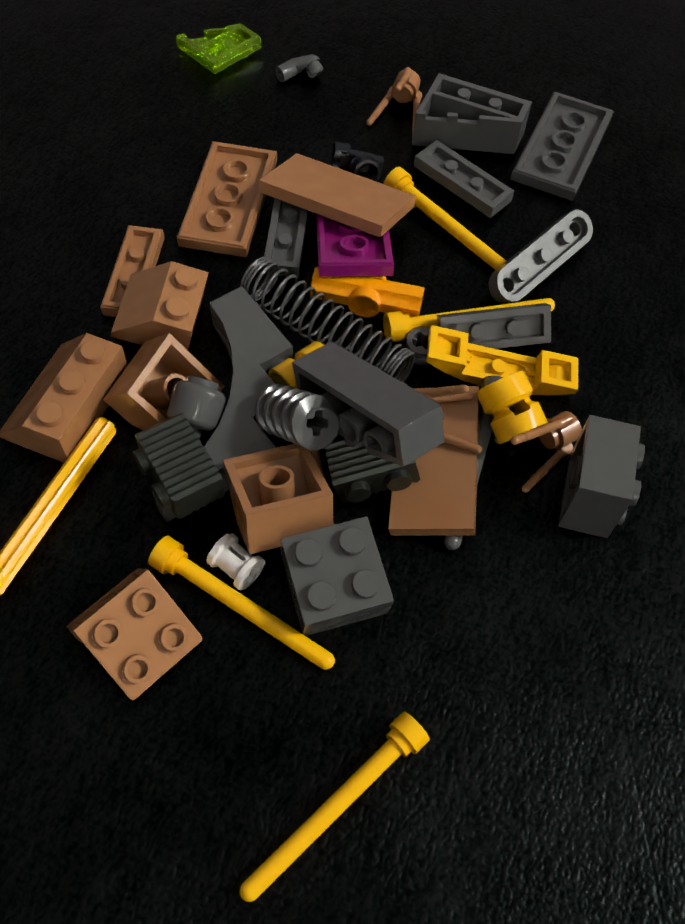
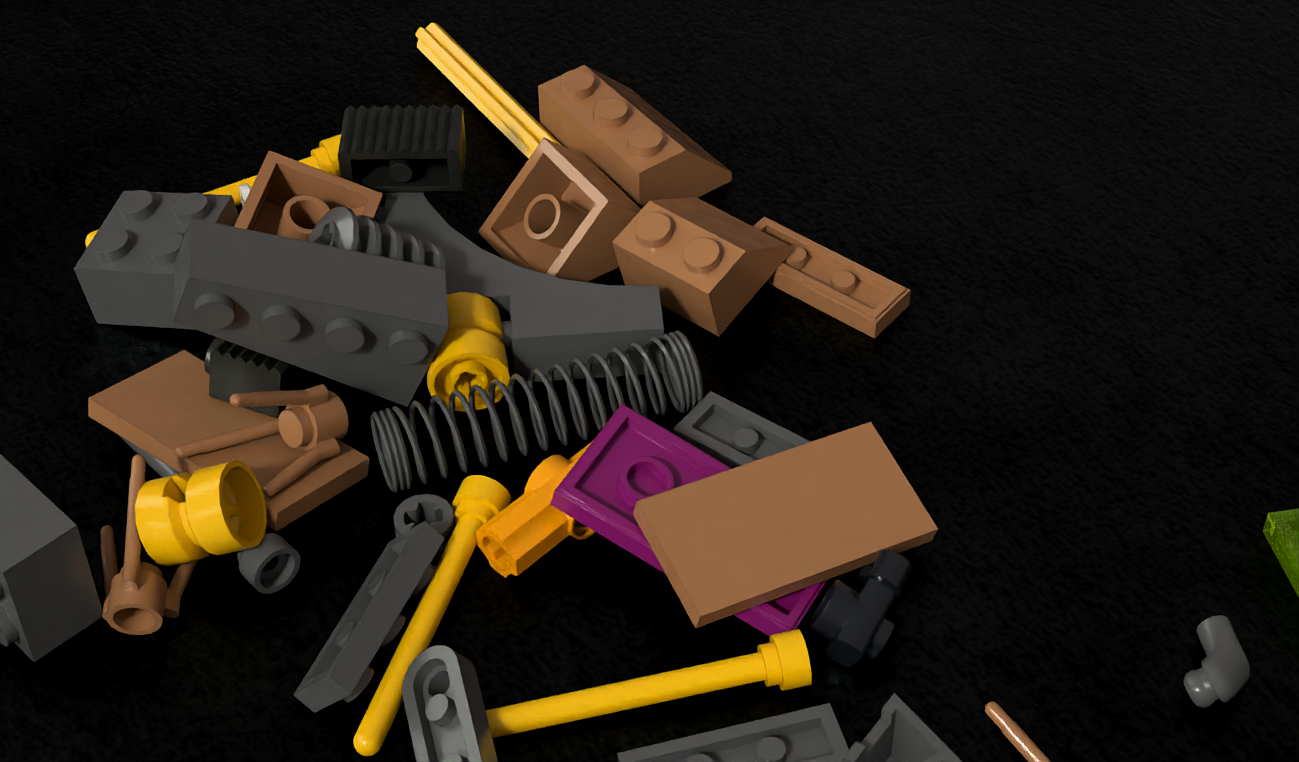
camera: 125 degrees right, 15 degrees down
medium nougat bracket [66,568,202,700] -> none
dark grey head [166,375,226,439] -> none
medium nougat tile [177,141,277,258] -> none
yellow slope [426,325,578,395] -> none

